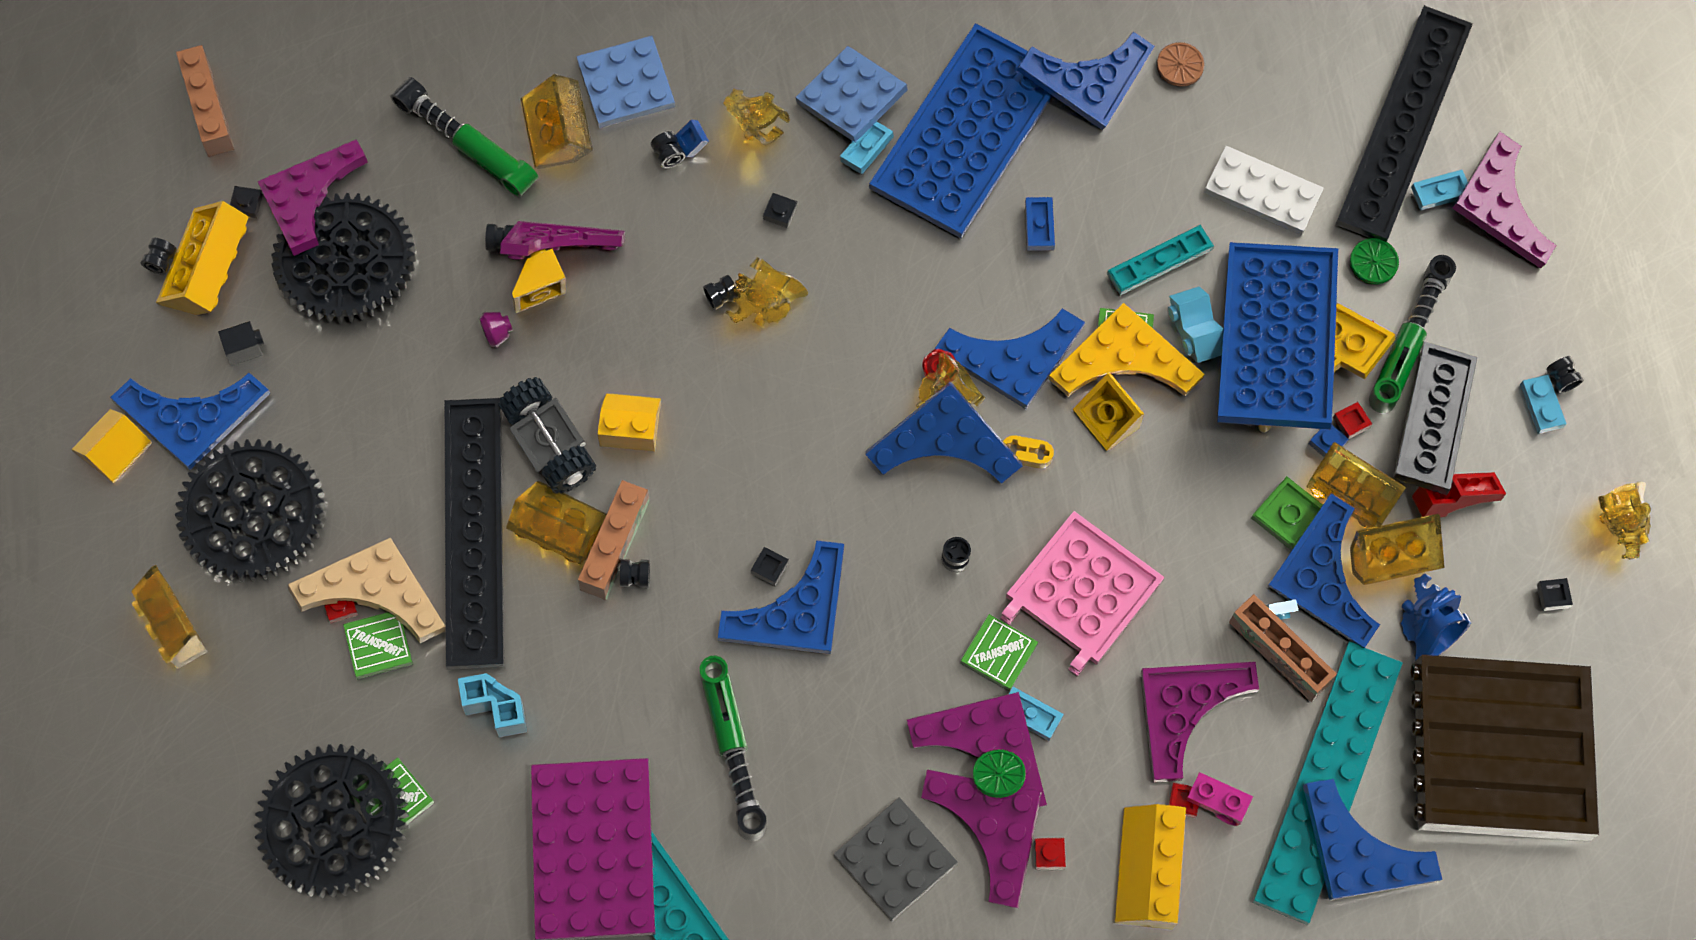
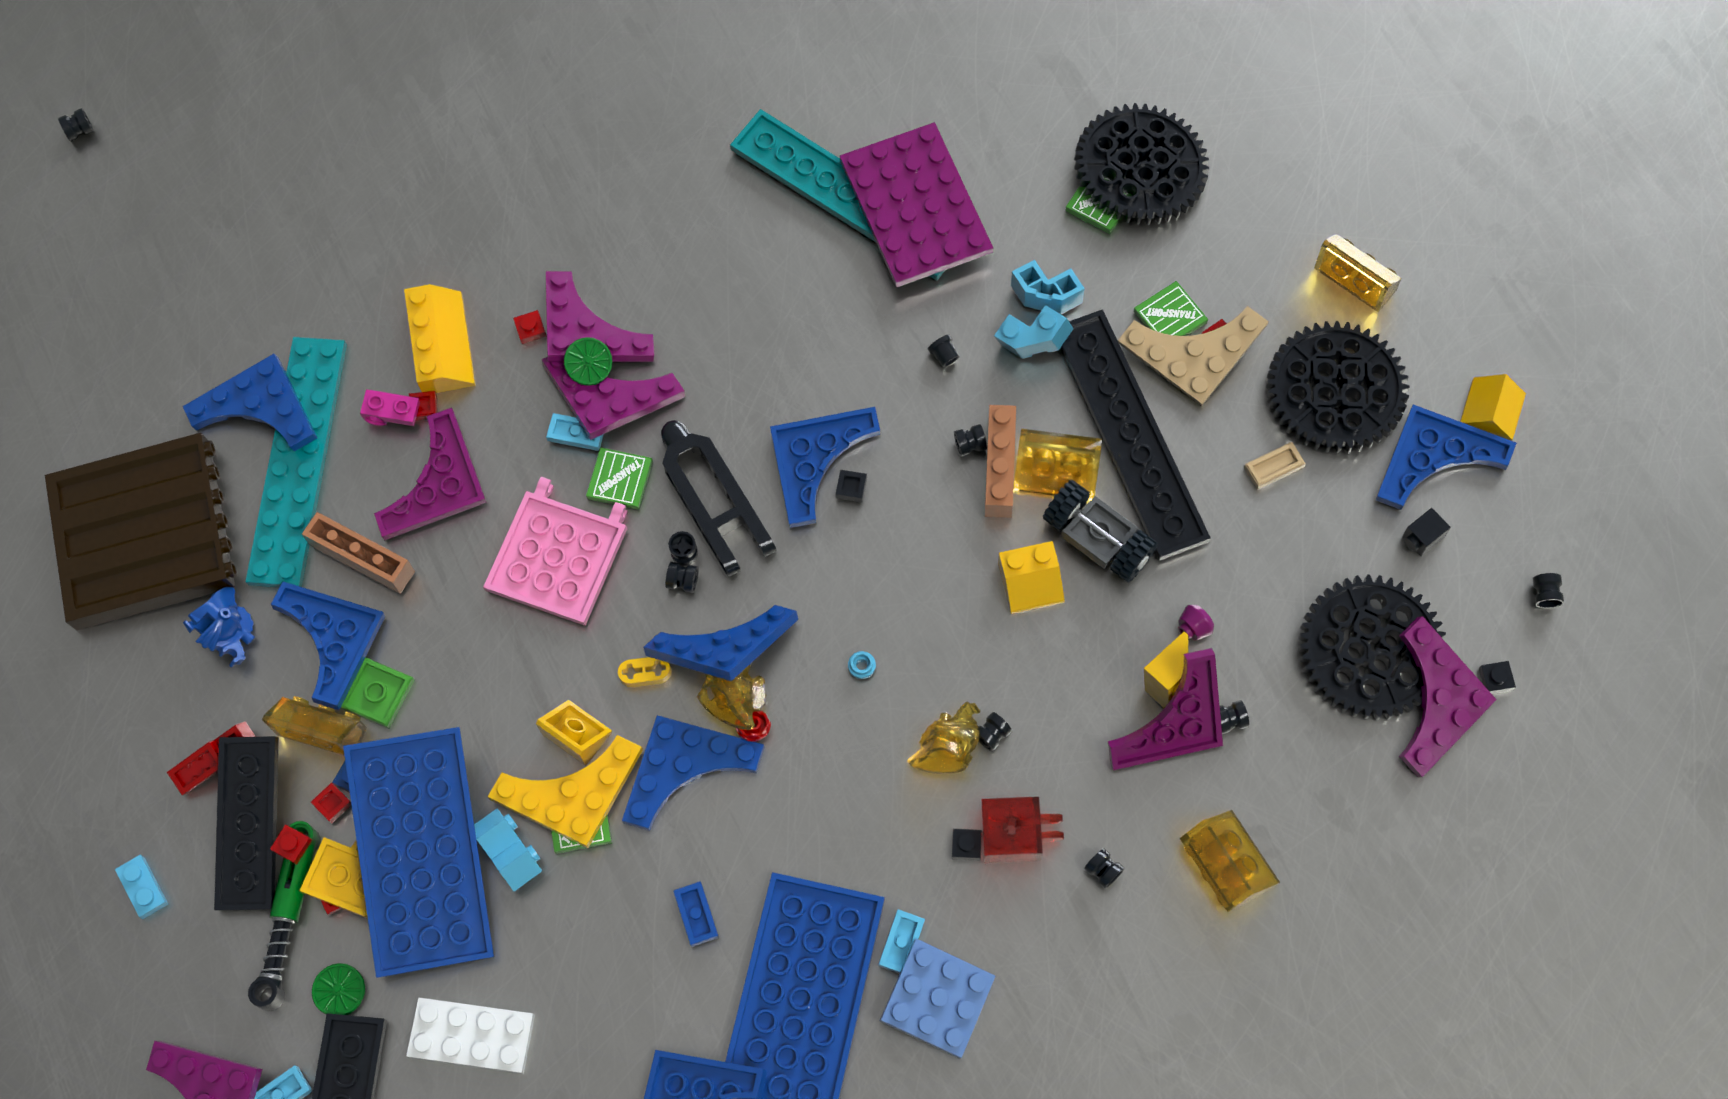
camera: 170 degrees right, 0 degrees up
yellow slope [156,201,249,315] -> none
nougat brick [176,45,234,157] -> none
green piece [390,77,539,197] -> none
medium blue plate [577,36,675,128] -> none
blue plate [676,120,709,158] -> none
piece [700,656,767,841] -> none
clear yellow helmet [723,89,790,145] -> none
dark grey plate [834,797,958,921] -> none
teal plate [1107,225,1214,296] -> none
plate [1266,600,1298,619] -> none
clear yellow slope [1350,514,1445,585] -> none
black plate [1537,578,1573,611] -> none
black wheel [1546,356,1584,393] -> none
clear yellow helmet [1598,481,1651,560] -> none
none -> red plate [270,824,312,865]
none -> black piece [661,420,777,577]
none -> black wheel [665,562,699,593]
none -> medium azure plate [848,651,876,679]
none -> black piece [927,334,960,367]
none -> clear red hinge [981,797,1064,863]
none -> medium azure brick [994,305,1074,359]
none -> tan tile [1244,442,1306,490]

